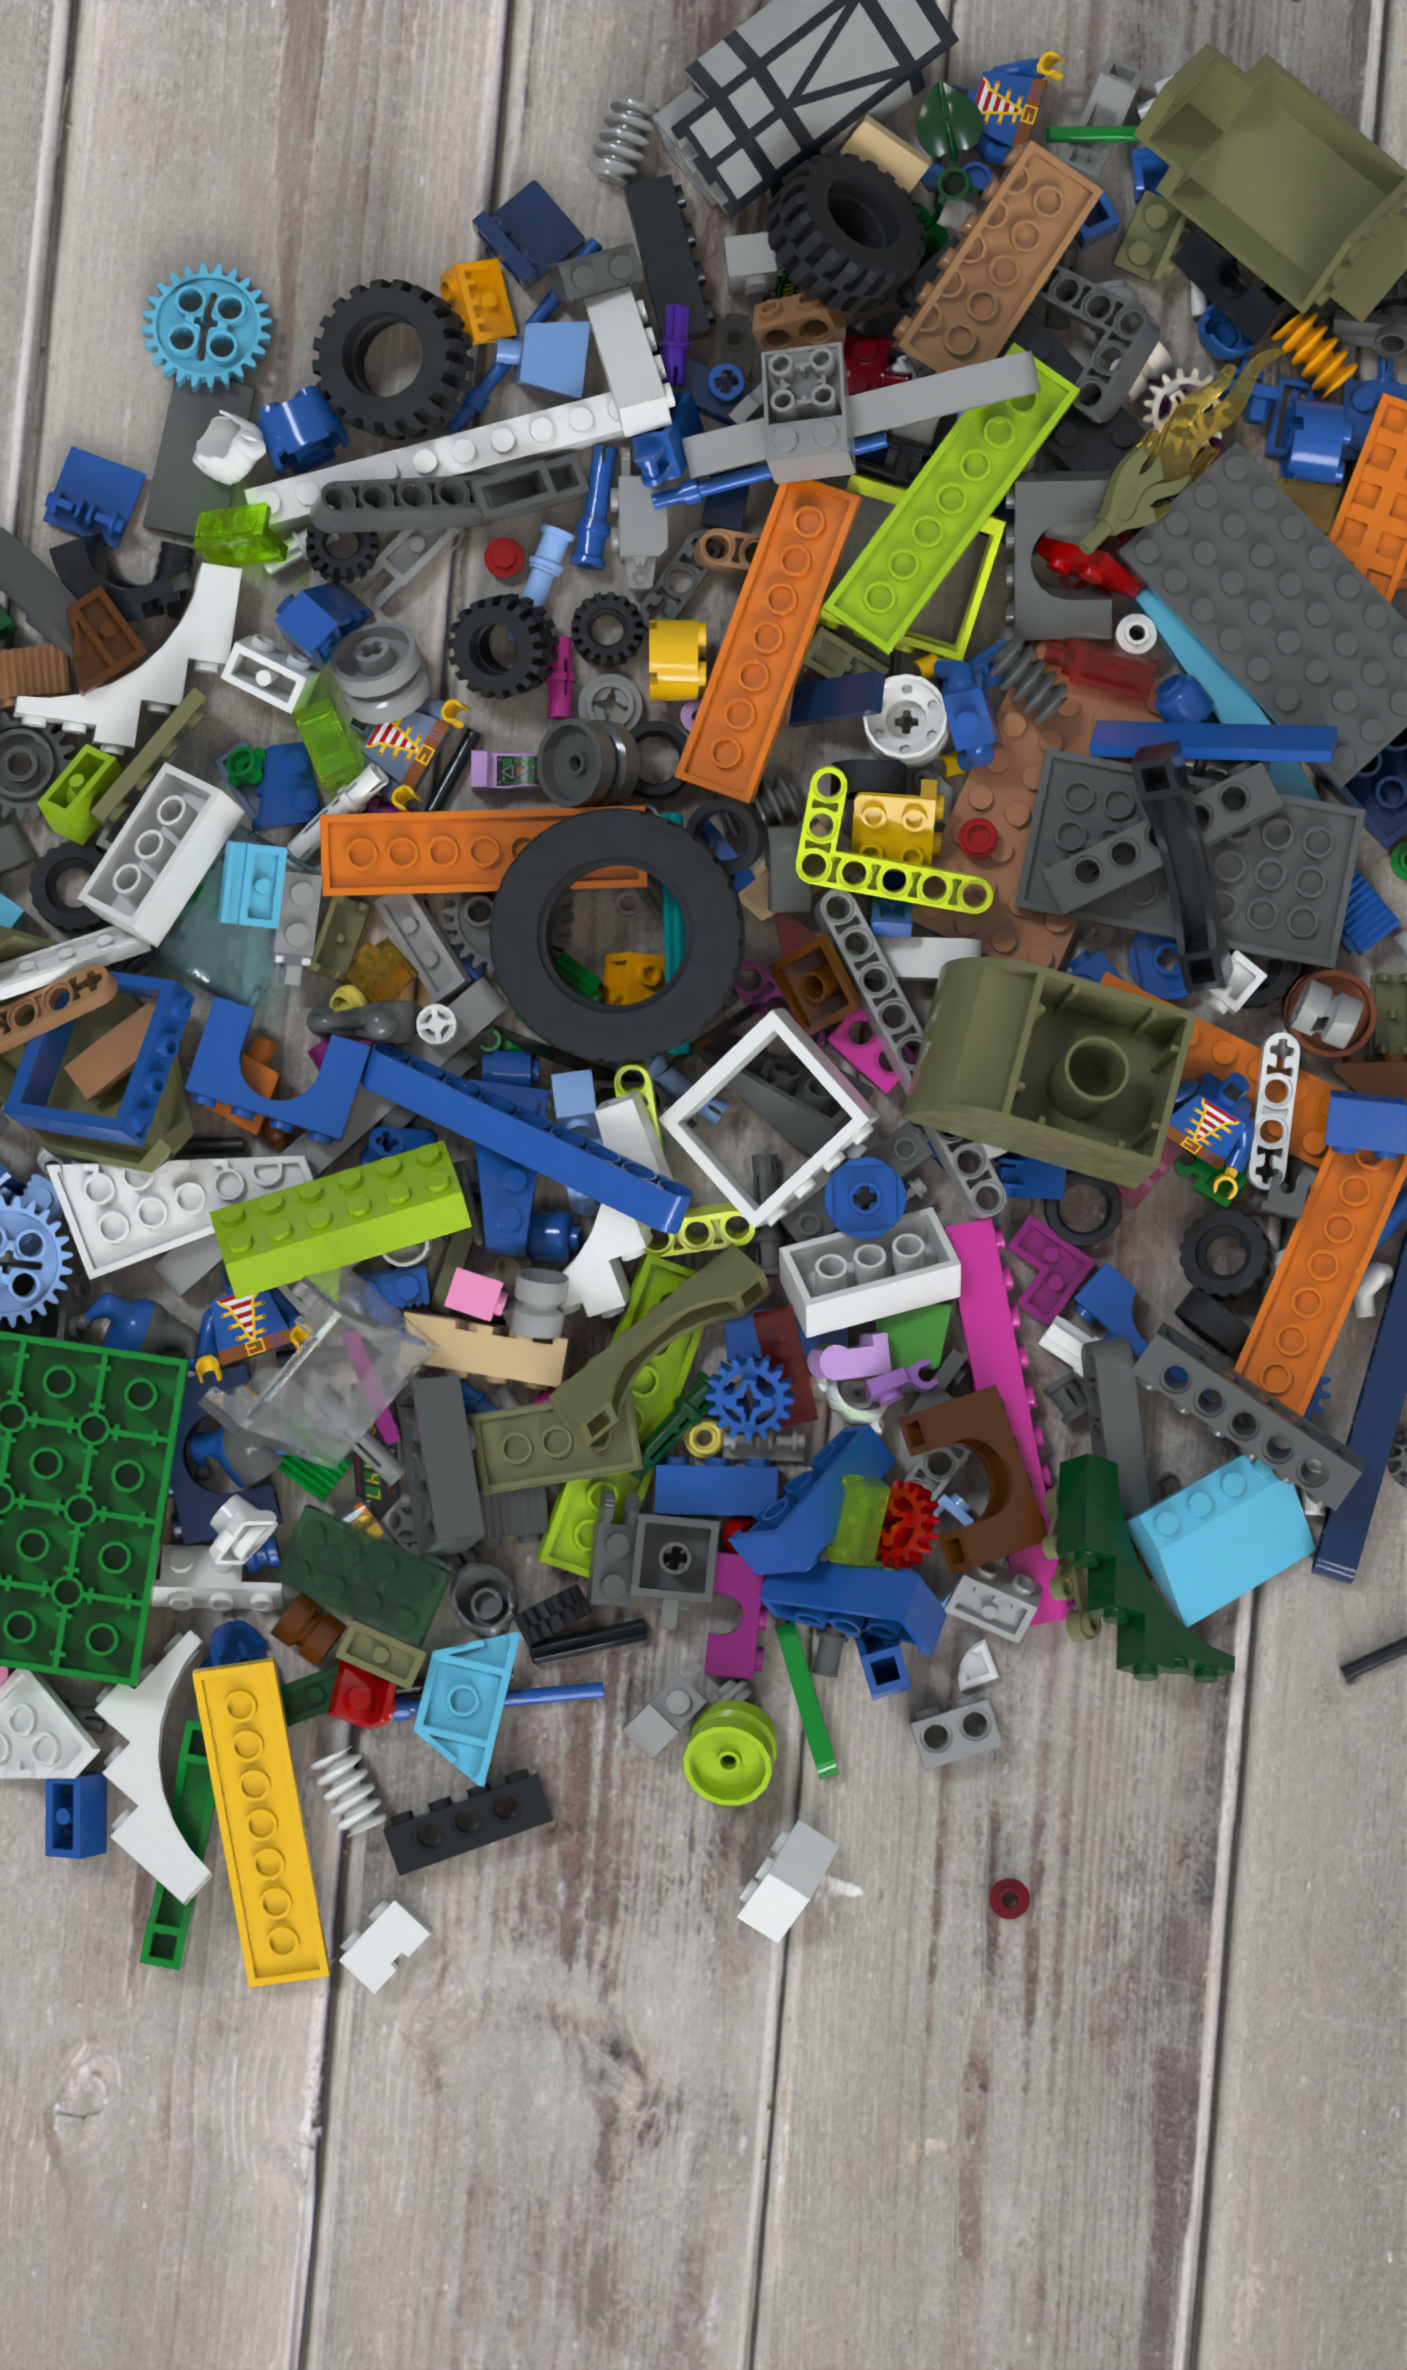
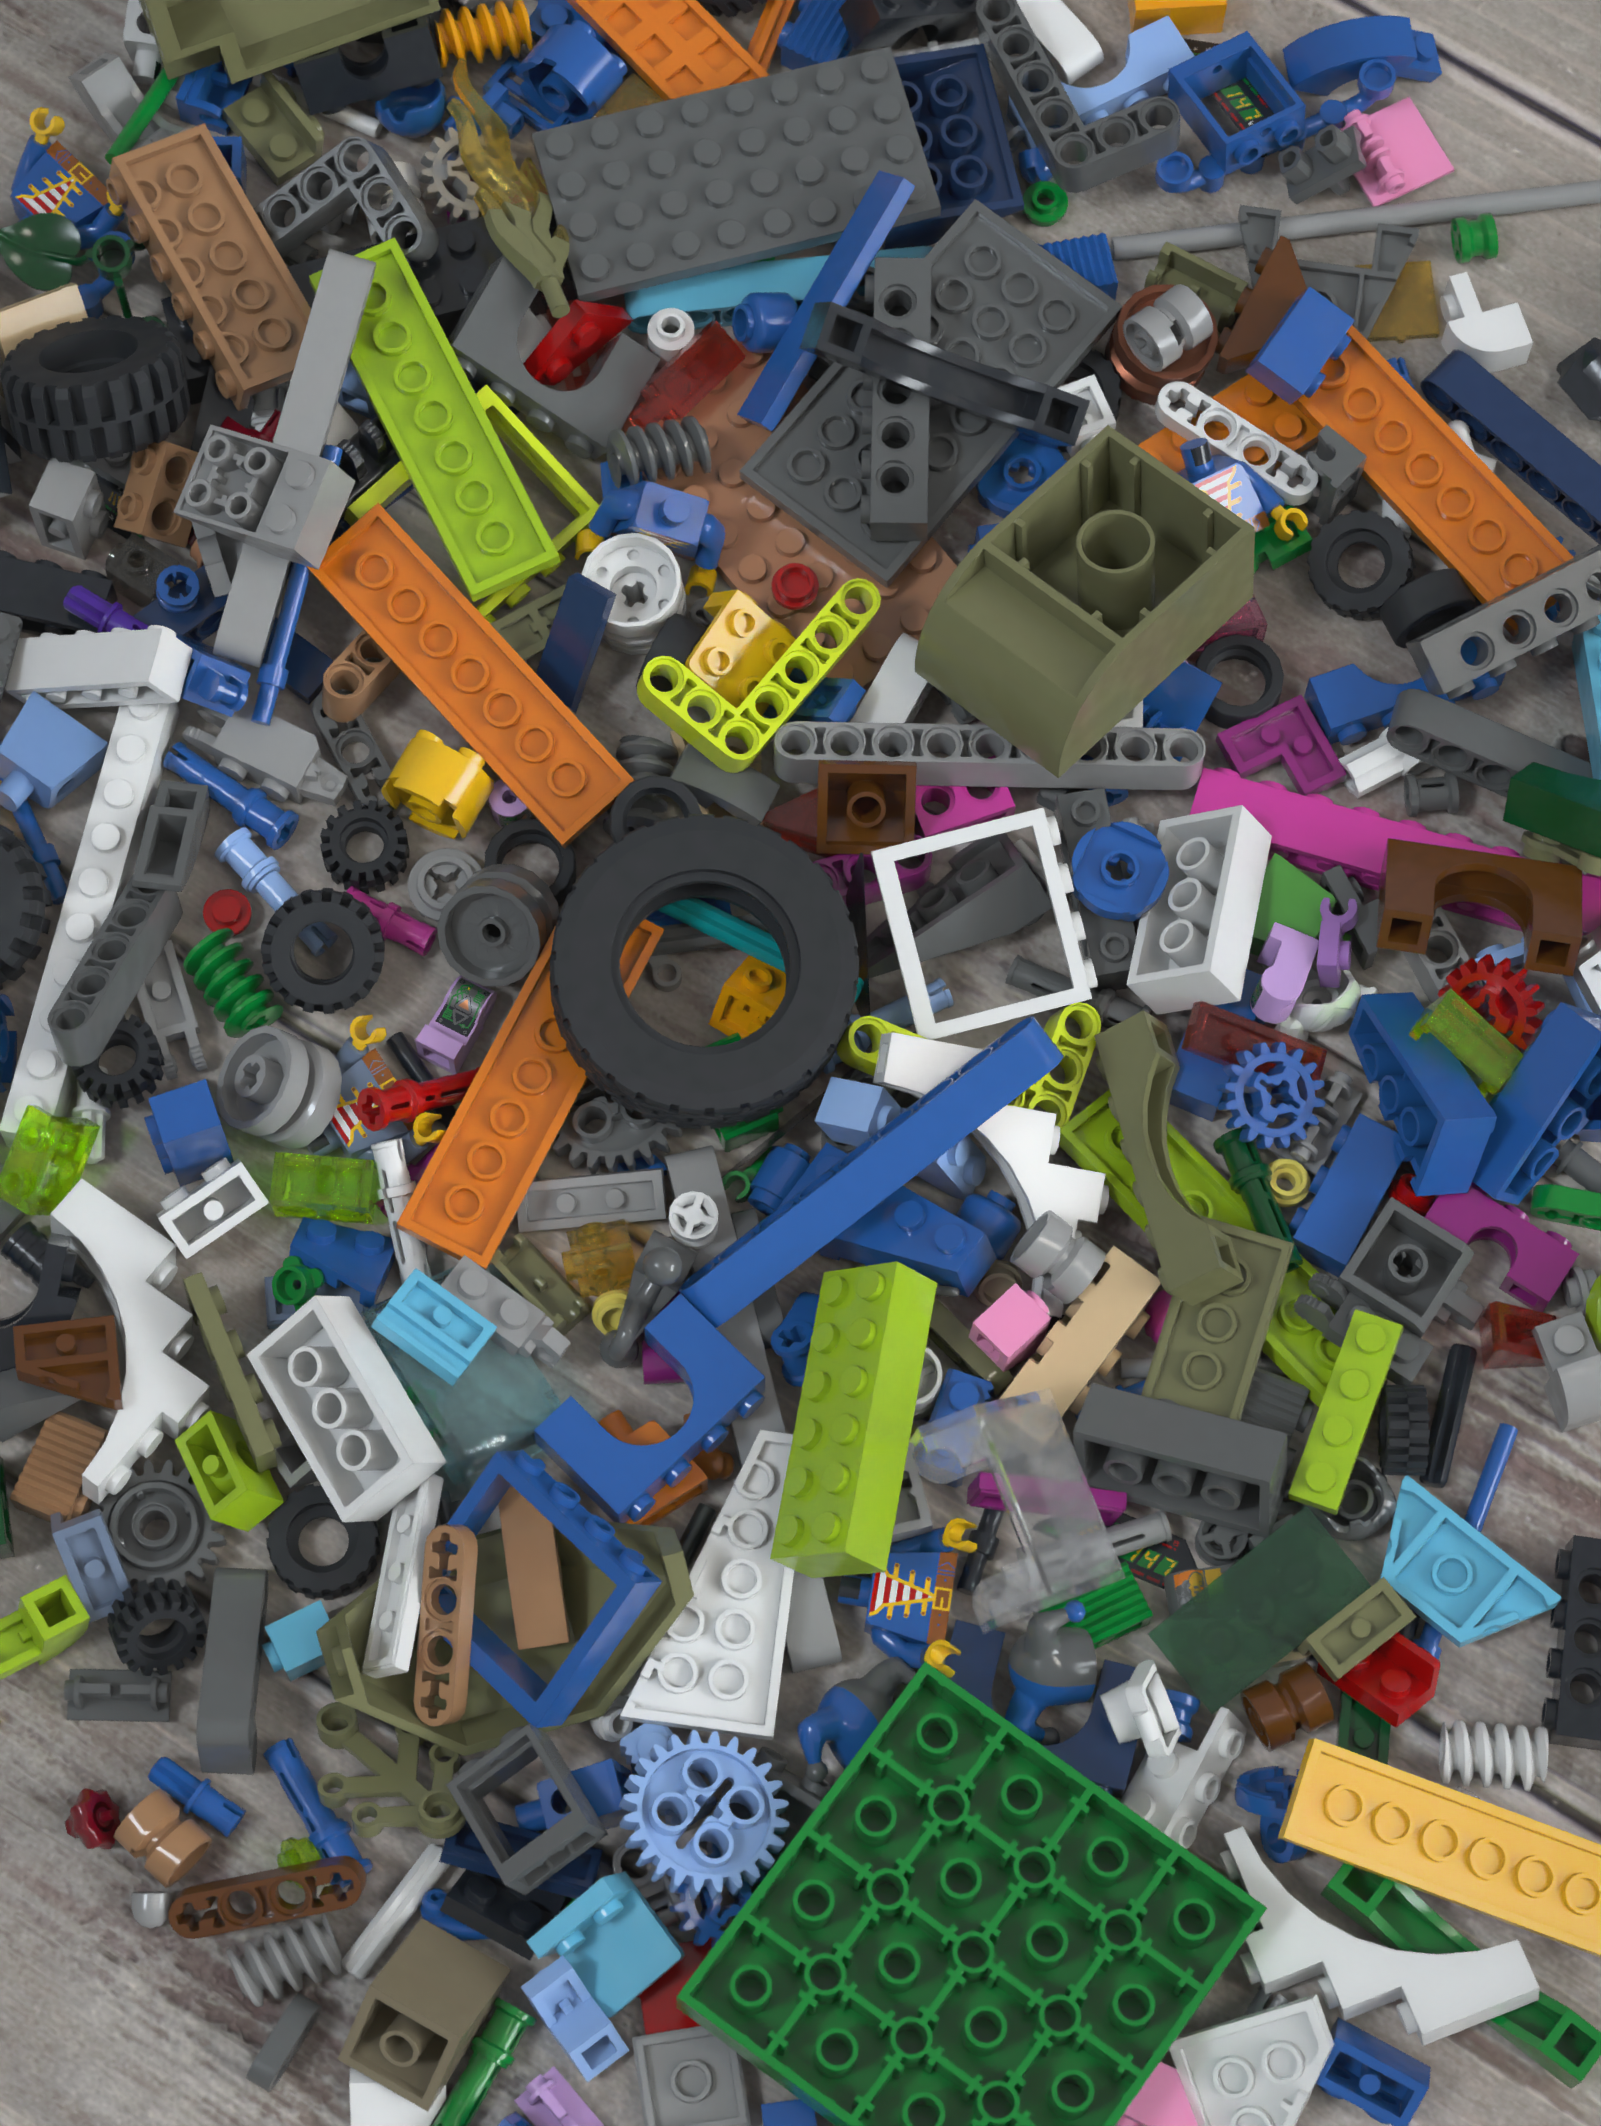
camera: 65 degrees left, 15 degrees down
none -> green piece [183,928,284,1038]
none -> red pin [357,1067,480,1132]
none -> lime plate [1288,1309,1403,1515]
none -> clear red slope [1479,1301,1557,1369]

